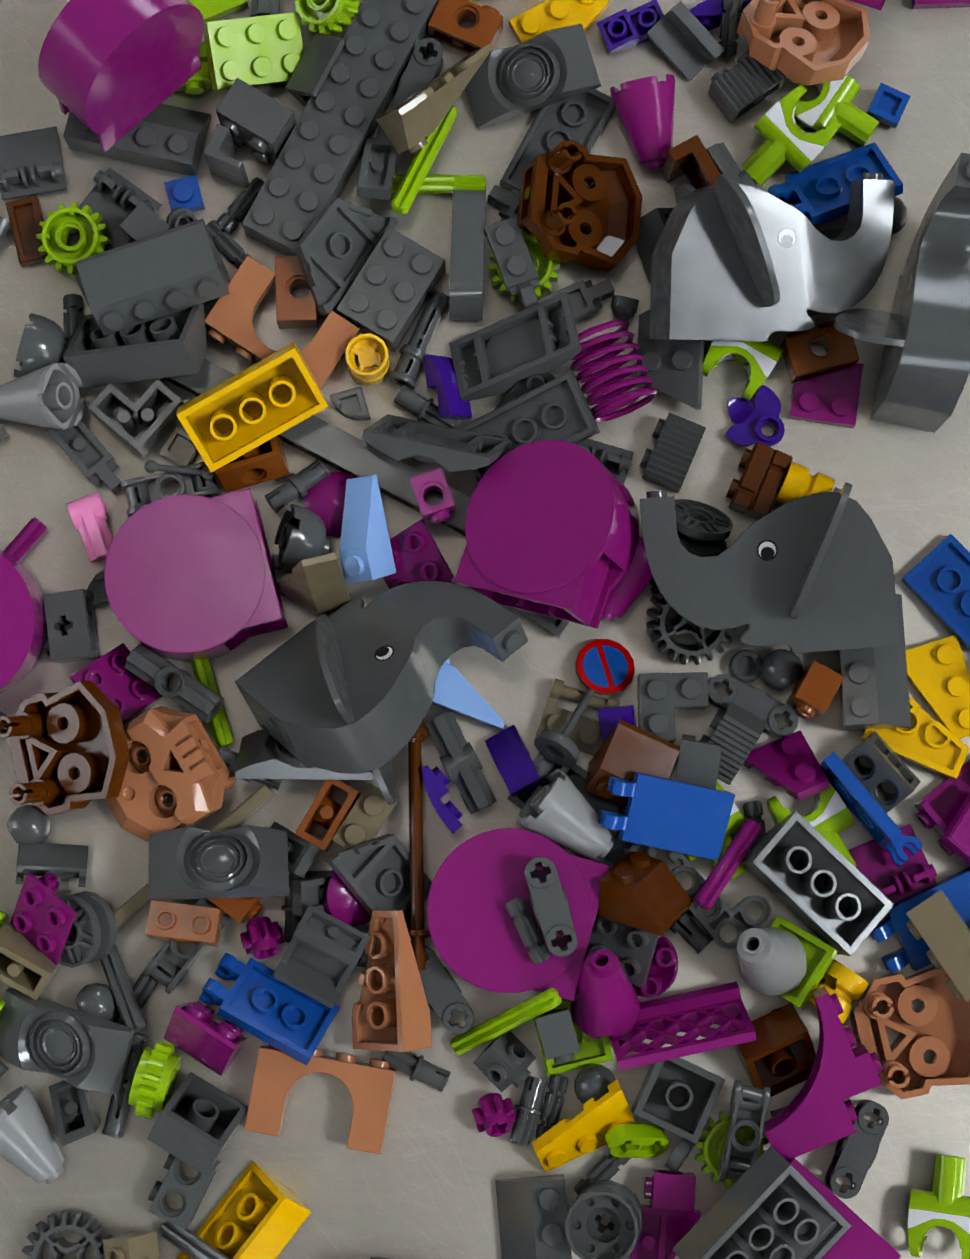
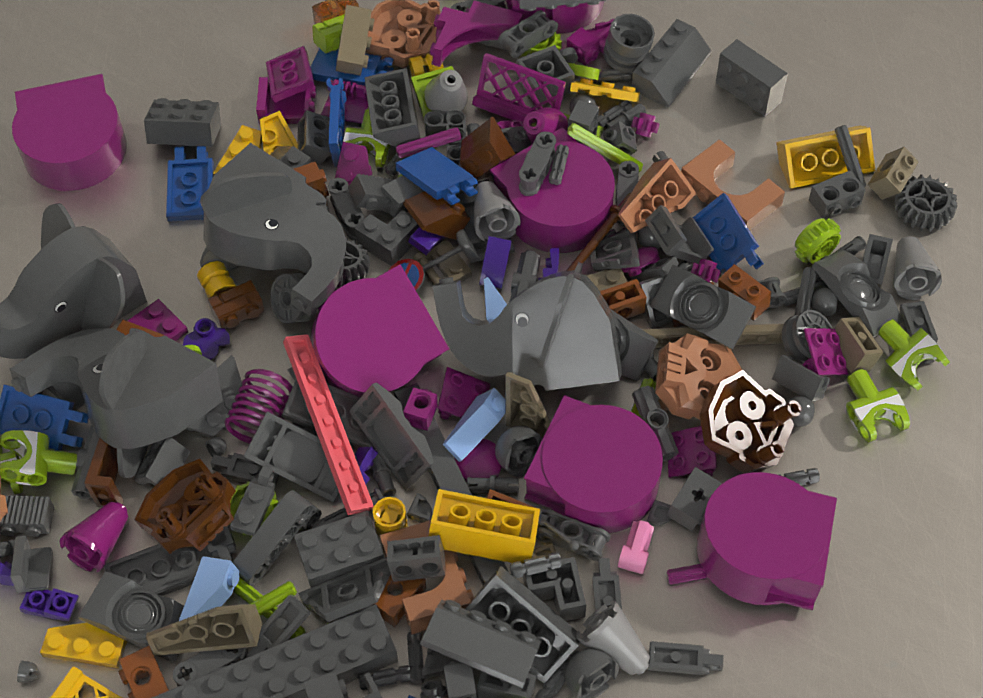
camera: 140 degrees left, 25 degrees down
dark grey brick [147,1072,248,1176] -> none
magenta slope [164,1000,247,1076] -> none
dark grey brick [639,412,706,493] -> none
reddish brown slope [730,1003,816,1097] -> none
none -> light blue slope [179,556,239,621]
none -> coral plate [283,334,374,515]
none -> dark grey brick [387,535,445,582]
none -> dark grey axle [510,552,562,578]

